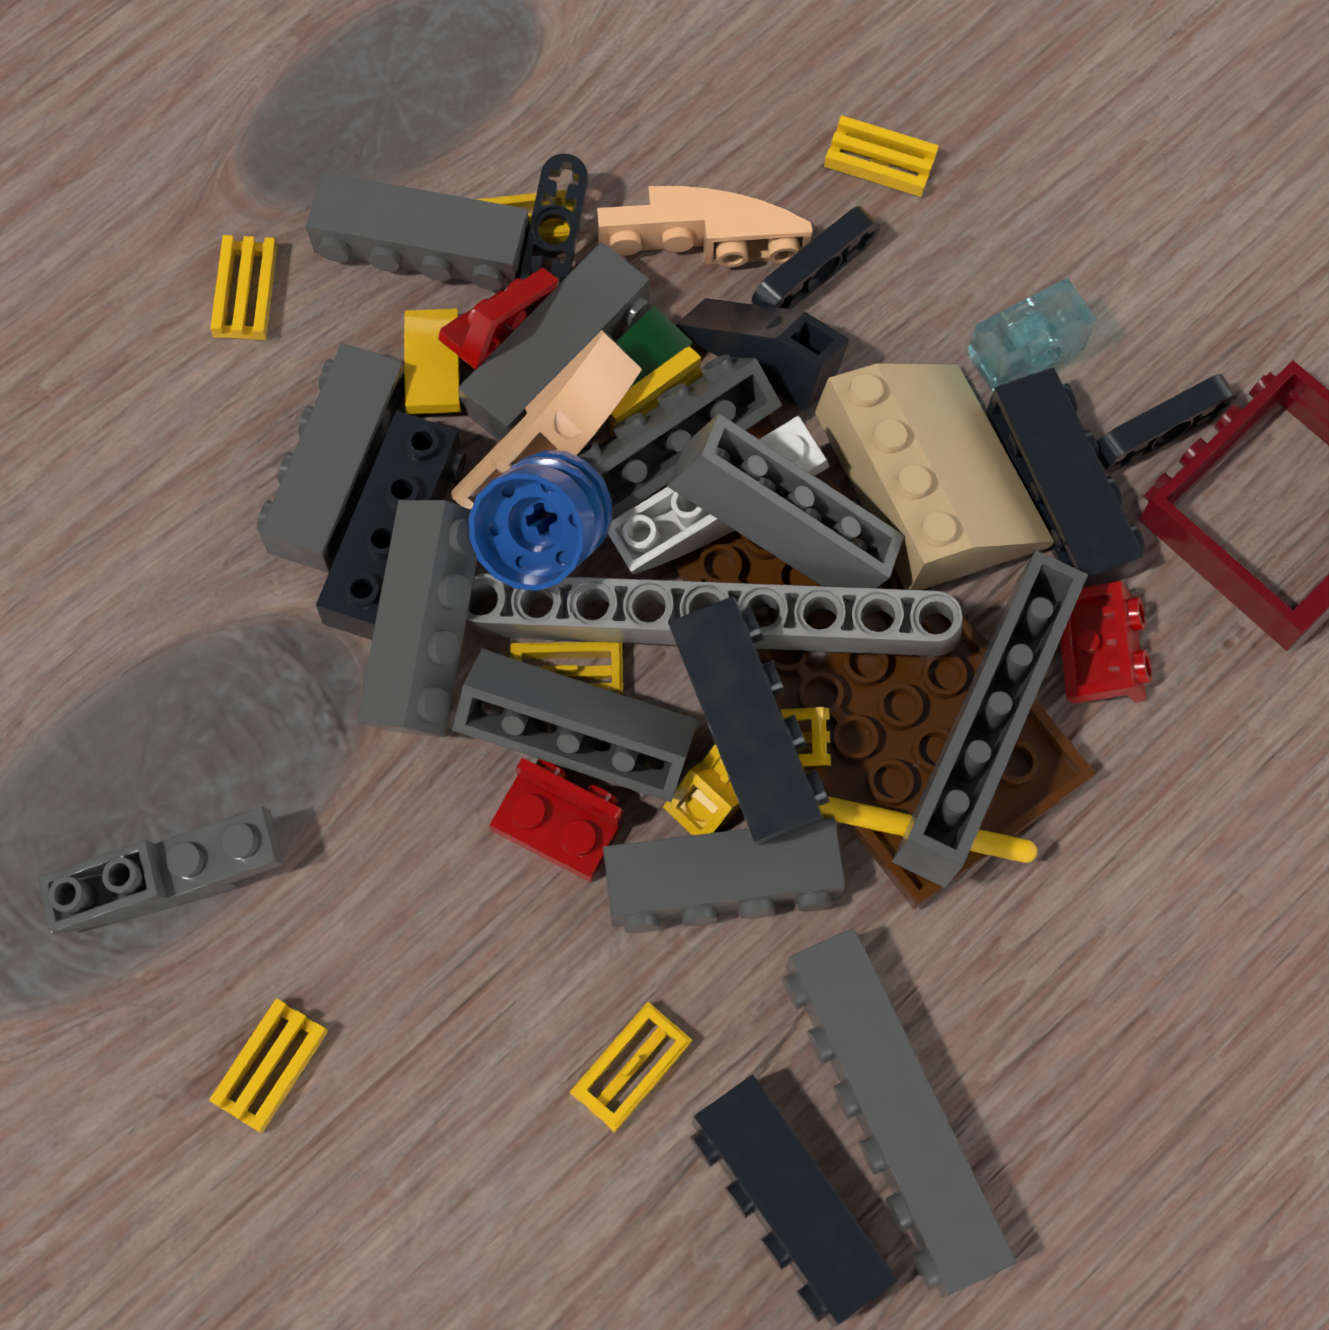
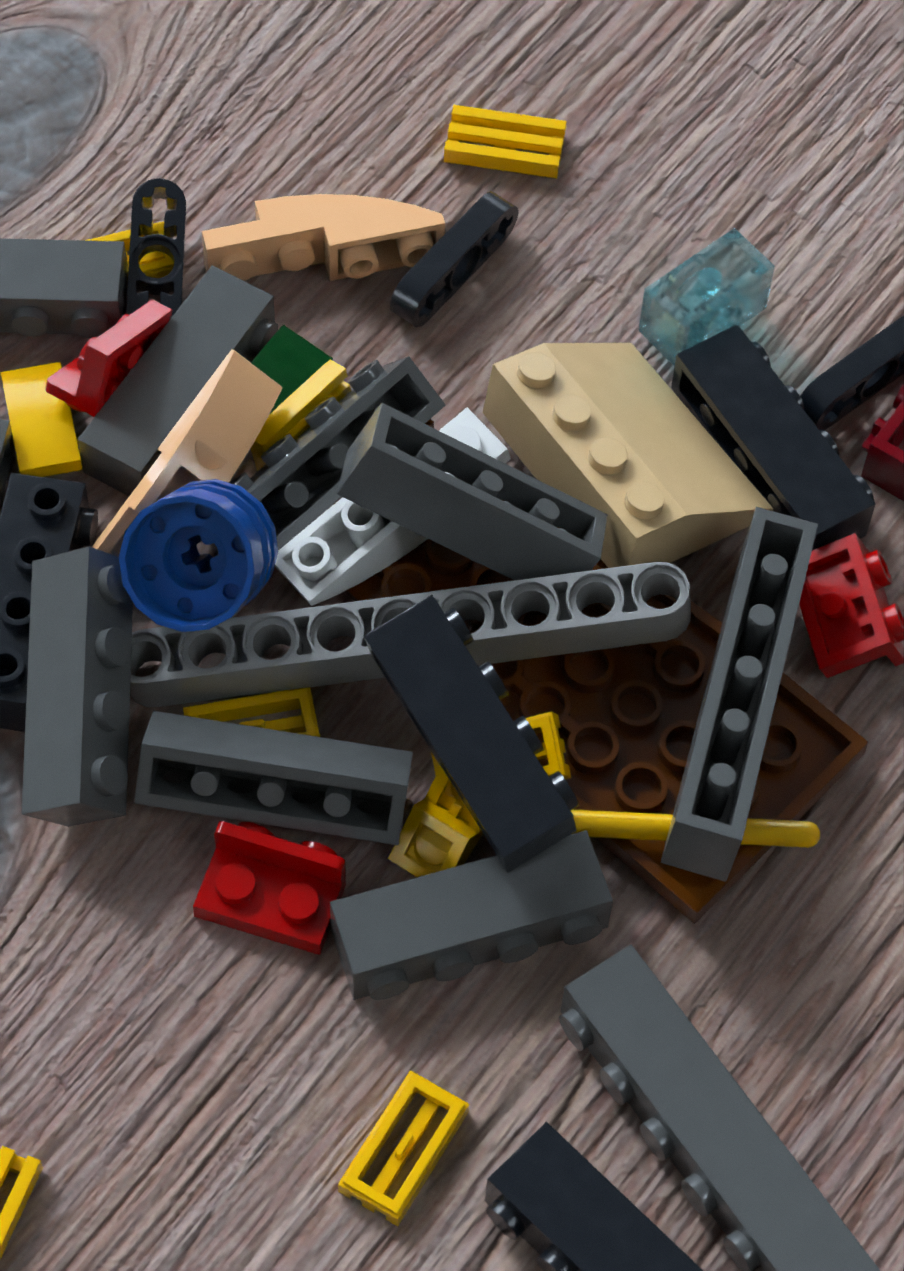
camera: 10 degrees left, 10 degrees down
black slope [676,298,850,412] -> none

